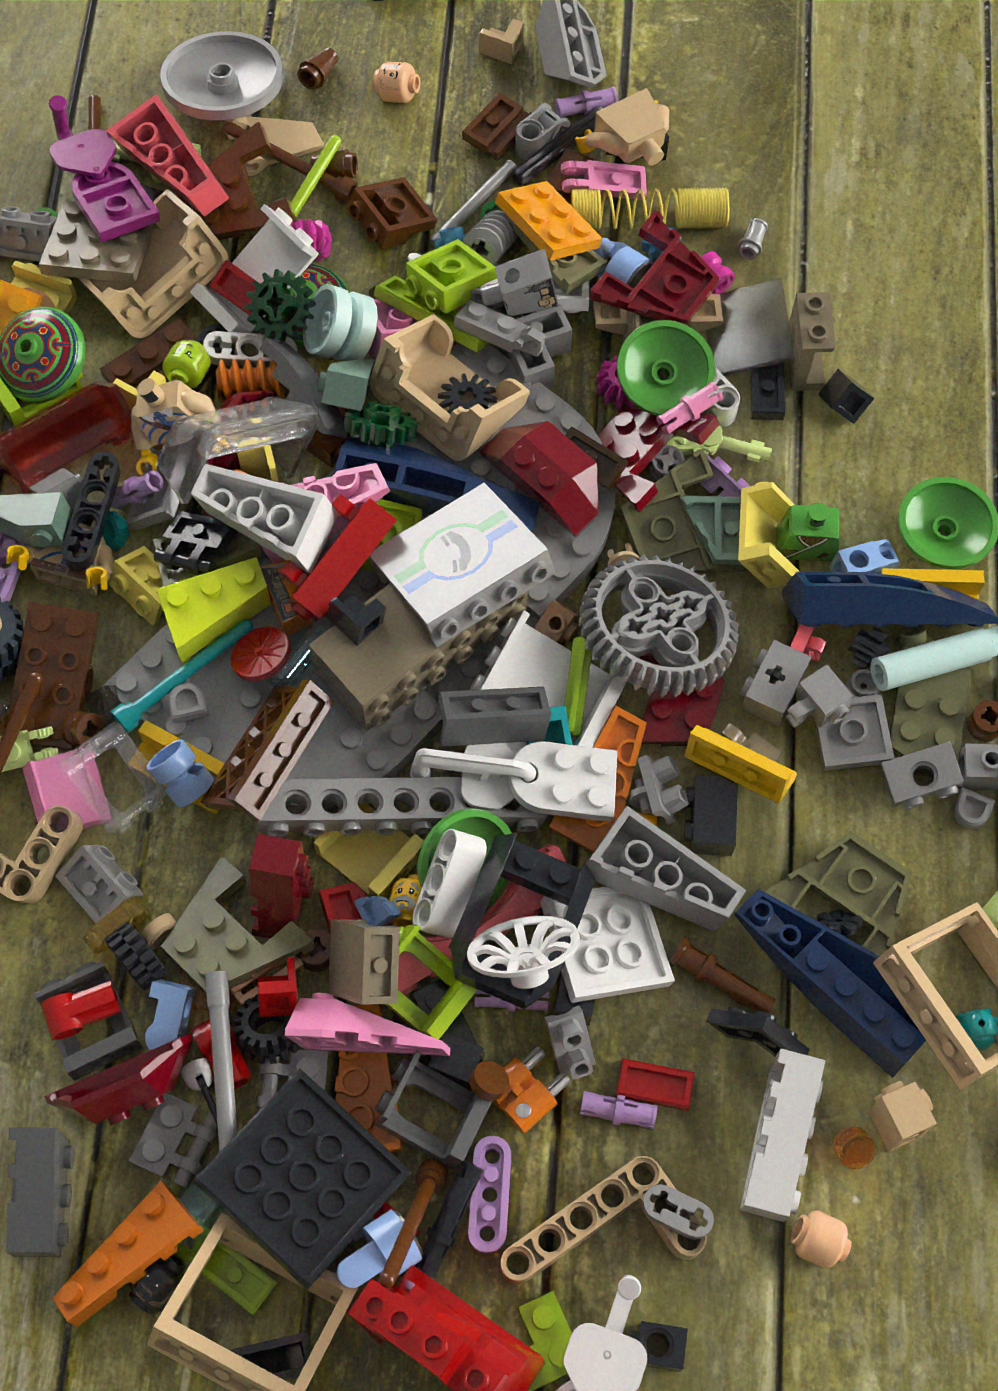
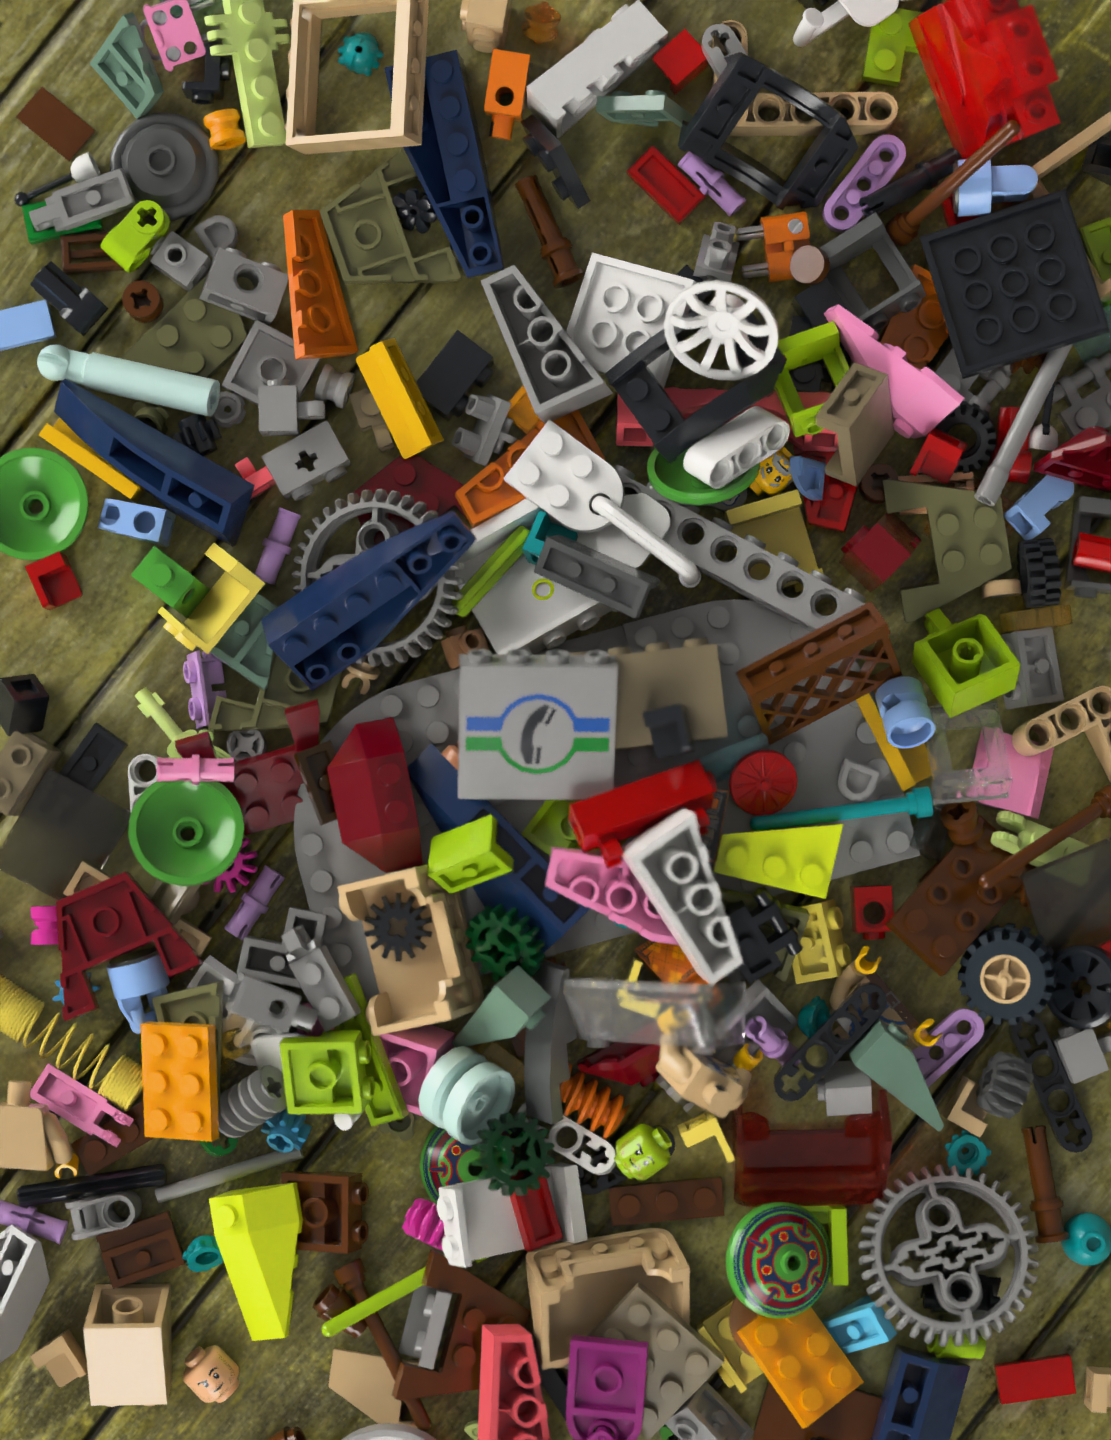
camera: 145 degrees left, 20 degrees up
none -> red panel [25,551,83,611]
none -> tan slope [83,1283,172,1407]
none -> teal animal [182,1235,223,1272]
none -> neon yellow wedge [209,1182,303,1341]
none -> lavender pin [224,865,285,941]
none -> lavender pin [254,507,301,585]
none -> dark blue wedge [261,511,476,691]
none -> orange wing [283,210,359,360]
none -> light grey wheel [314,364,355,409]
none -> light grey bracket [399,1285,452,1370]
none -> lime panel [427,815,514,894]
none -> orange torso [484,48,533,141]
none -> sand green wing [596,90,693,130]
none -> red panel [653,29,708,95]
none -> black wedge [678,52,859,211]
none -> red brick [850,885,894,940]
none -> lime hinge [912,608,1021,718]

